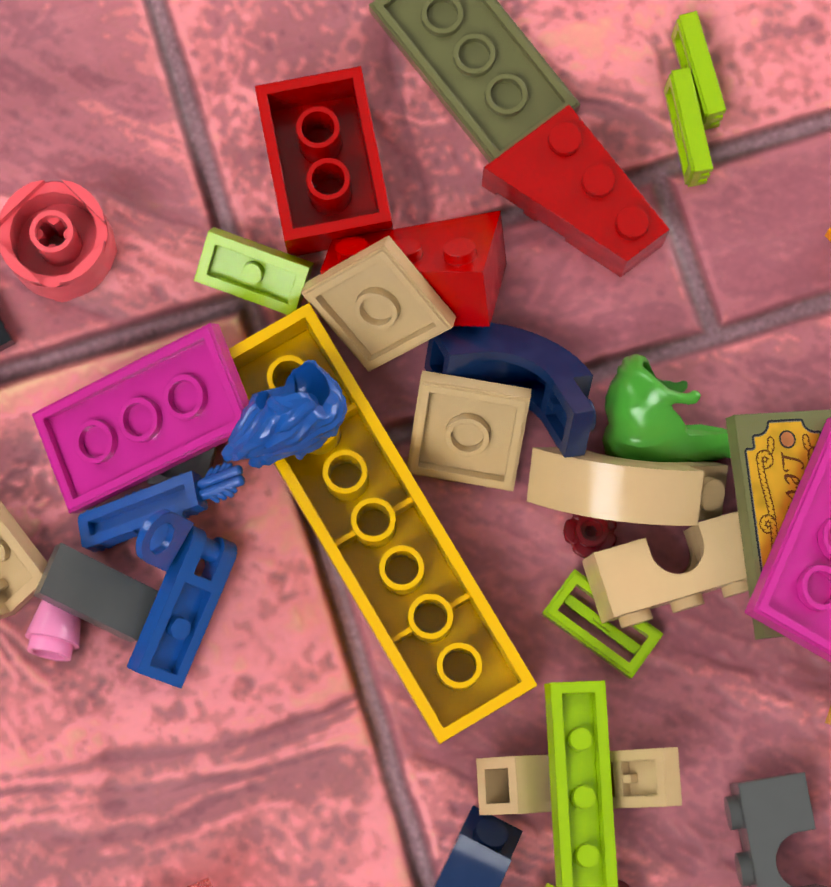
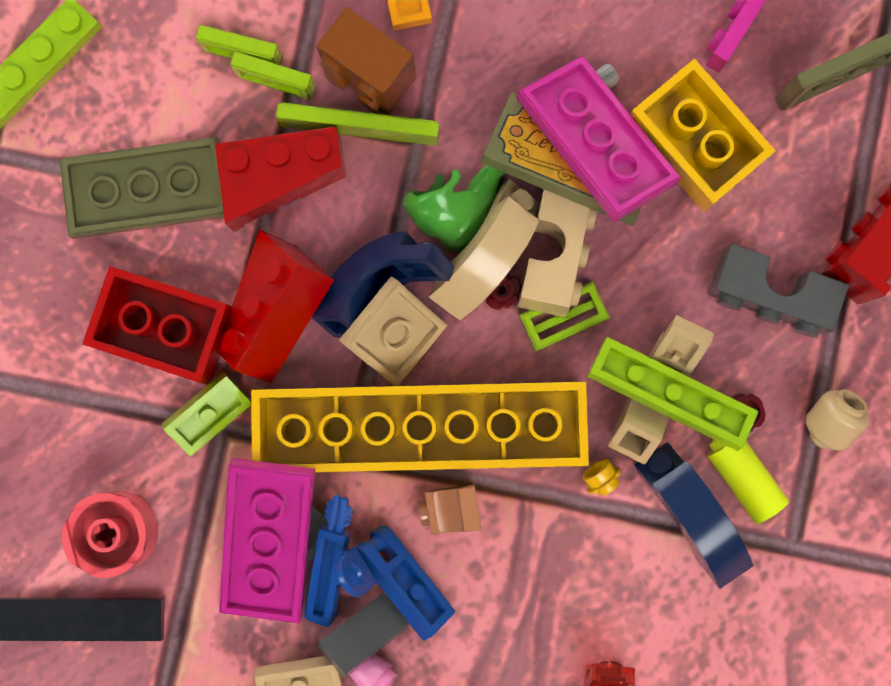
camera: 55 degrees left, 5 degrees up
blue hair [221,360,347,468] -> none
tan tile [301,235,456,372] -> none
none -> lime tile [276,102,440,146]
none -> dark orange brick [316,7,416,115]
none -> nougat arch [419,483,482,534]
none -> yellow plate [582,459,621,496]

